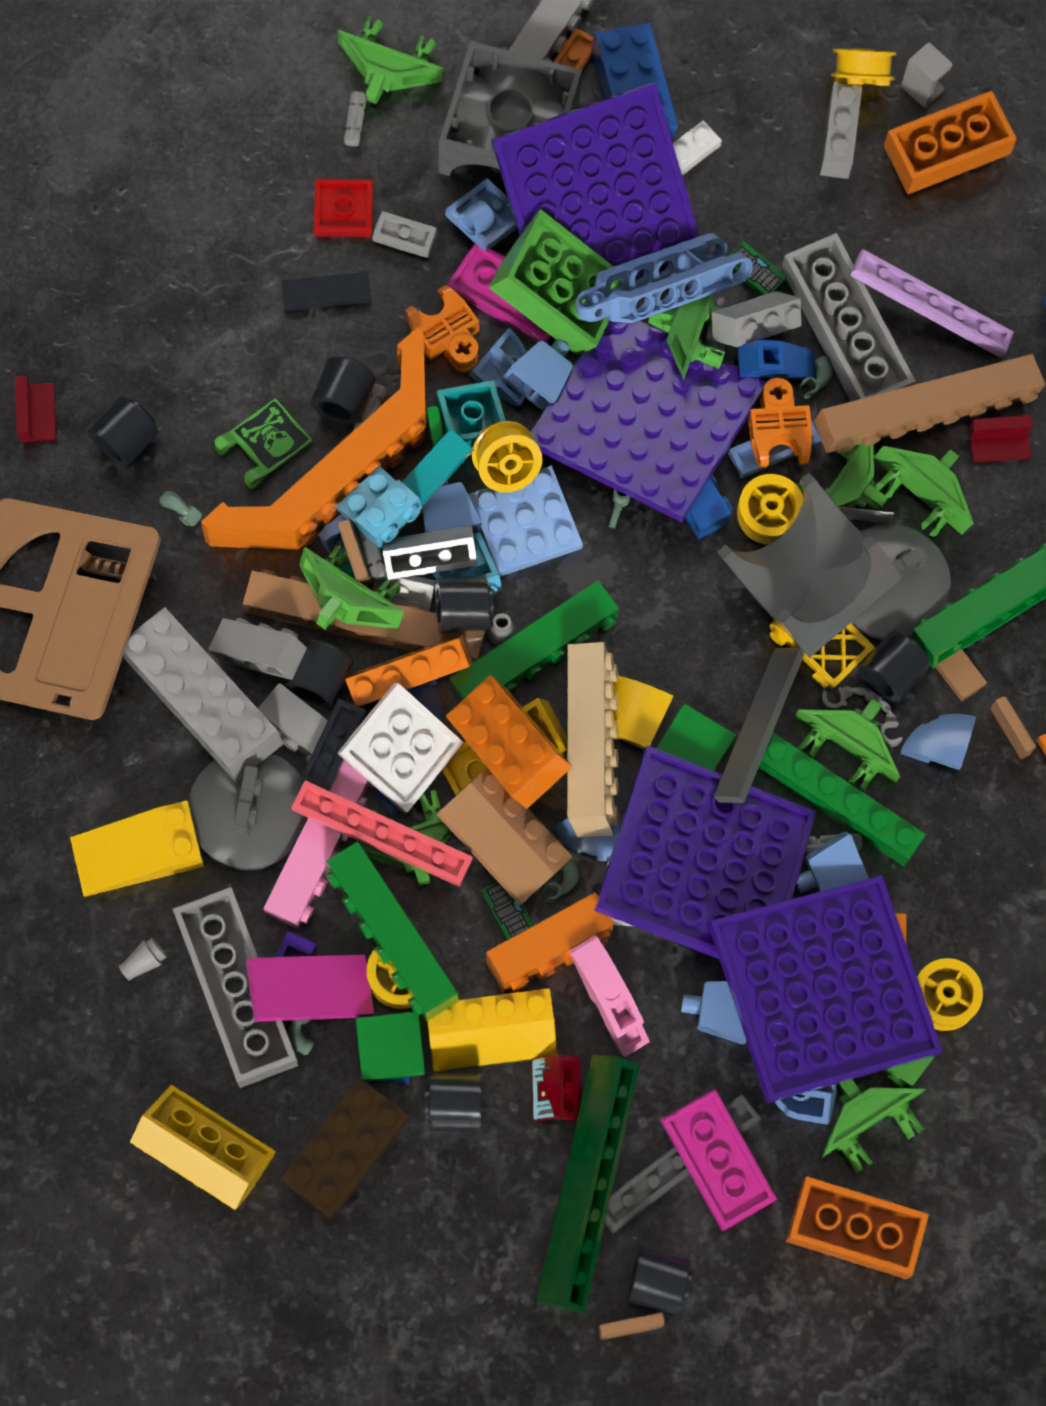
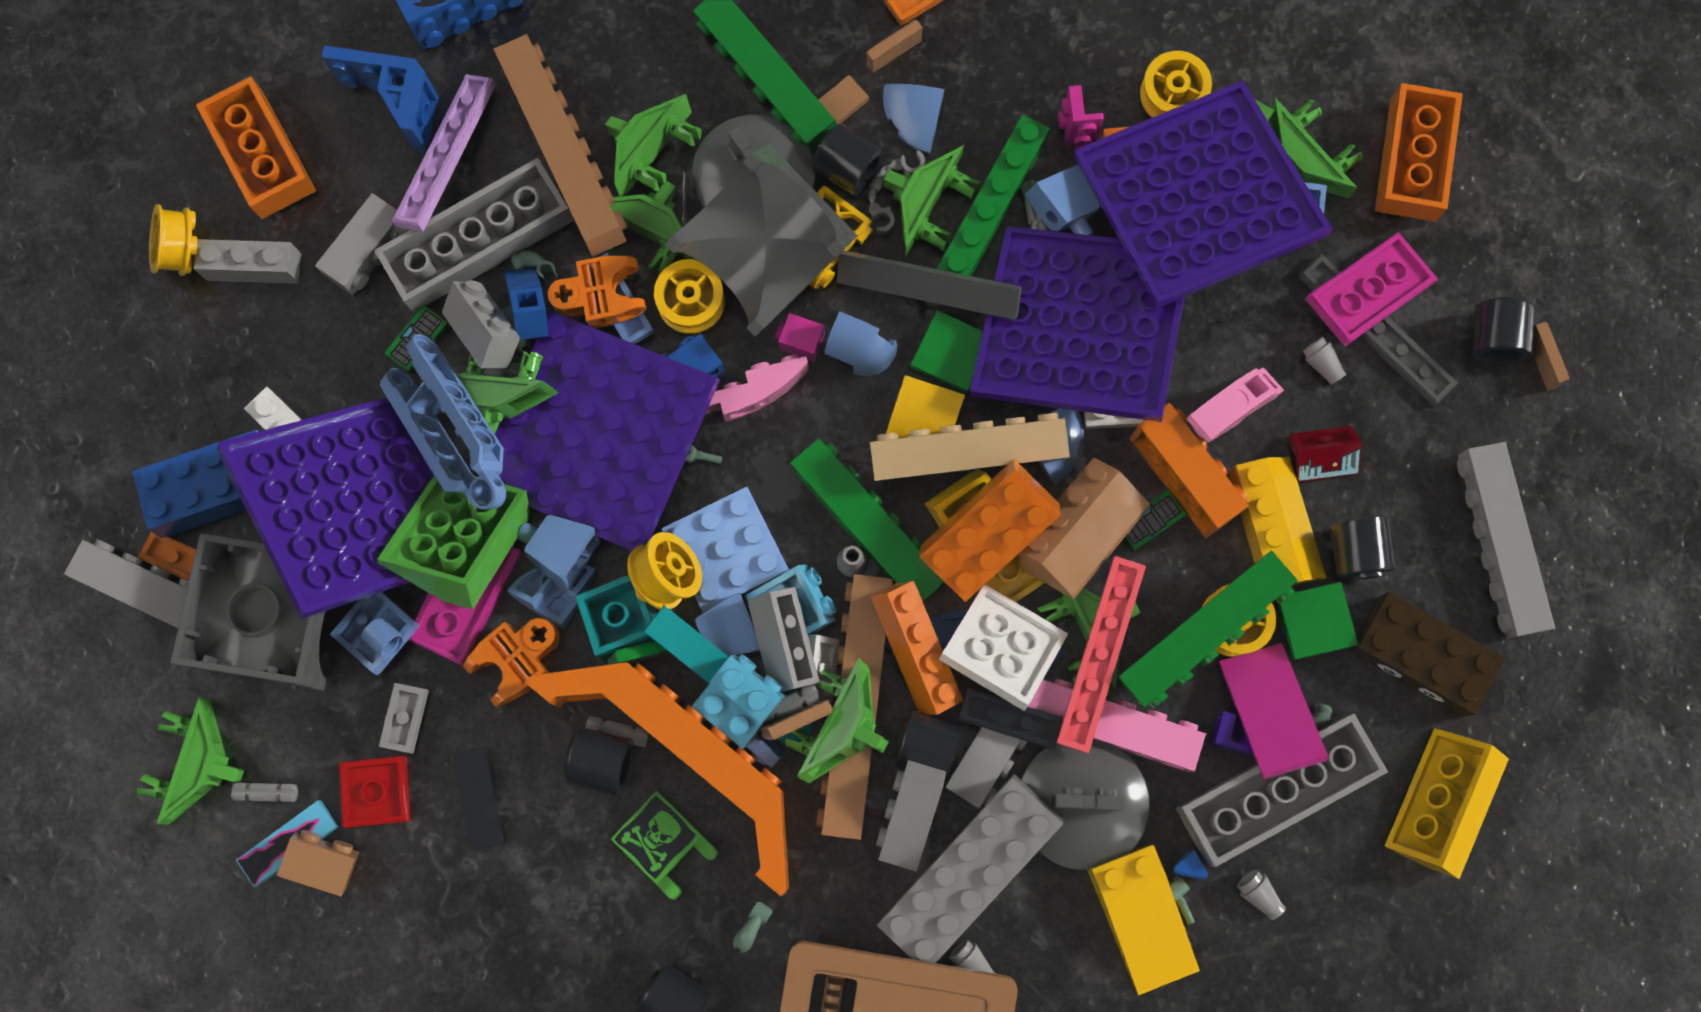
camera: 90 degrees left, 5 degrees up
black piece [435,576,494,633] -> none
dark green brick [536,1055,640,1314] -> none
sand green arm [543,860,580,904] -> none
medium blue torso [681,981,746,1045] -> none
light grey panel [901,42,953,109] -> none
dark red panel [968,415,1033,463] -> none
none -> tile [236,800,339,887]
none -> medium nougat brick [276,830,359,896]
none -> light grey brick [315,193,407,295]
none -> blue bracket [321,46,439,153]
none -> bright pink slope [705,355,809,422]
none -> dark pink brick [775,313,825,362]
none -> medium blue brick [825,311,897,377]
none -> light grey cone [949,939,996,974]
none -> dark pink bracket [1058,85,1104,148]
none -> blue slope [1169,850,1208,879]
none -> sand green hand [1169,876,1195,925]
none -> light grey cone [1302,337,1346,385]
none -> light grey brick [1457,442,1556,640]

